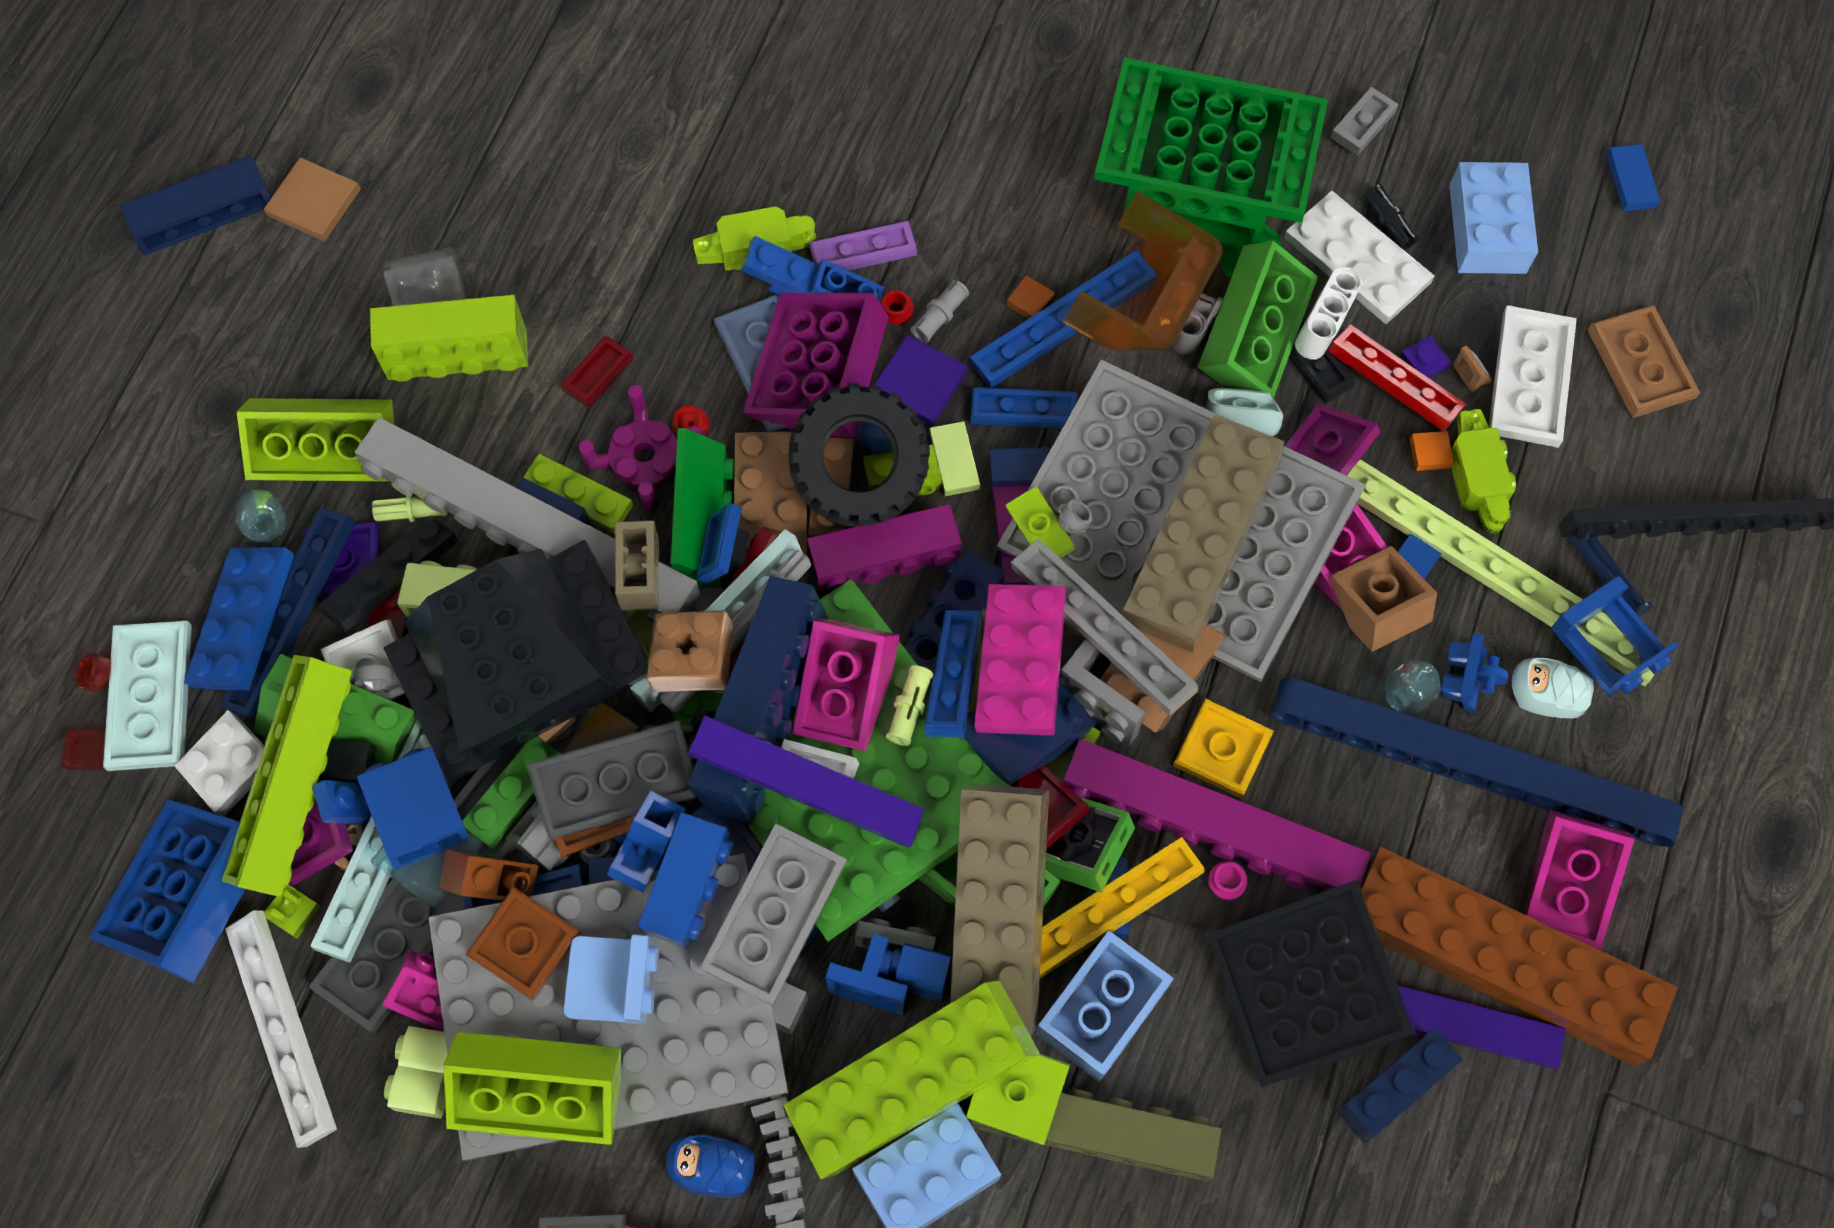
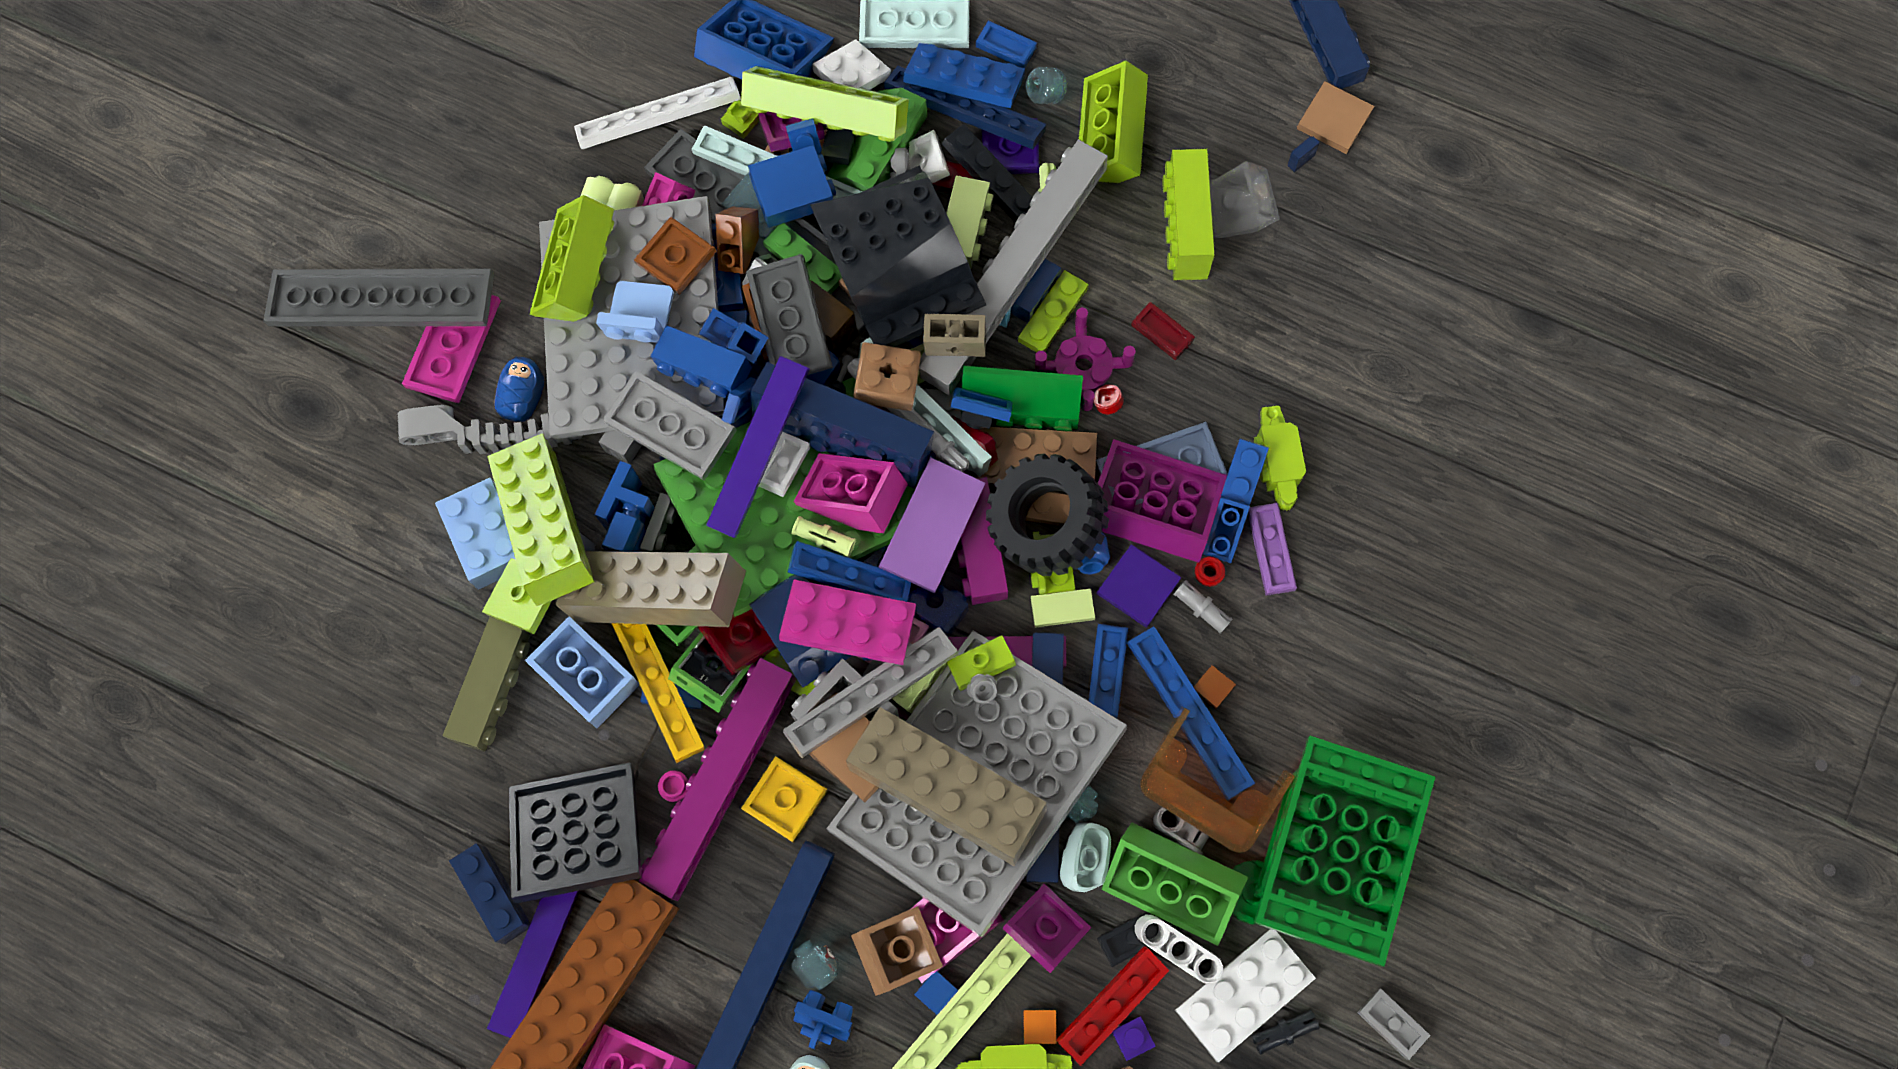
camera: 100 degrees right, 5 degrees up
none -> blue tile [722,377,757,424]
none -> medium lavender tile [879,457,985,593]
none -> blue tile [976,20,1037,68]
none -> dark blue tile [1288,136,1320,172]

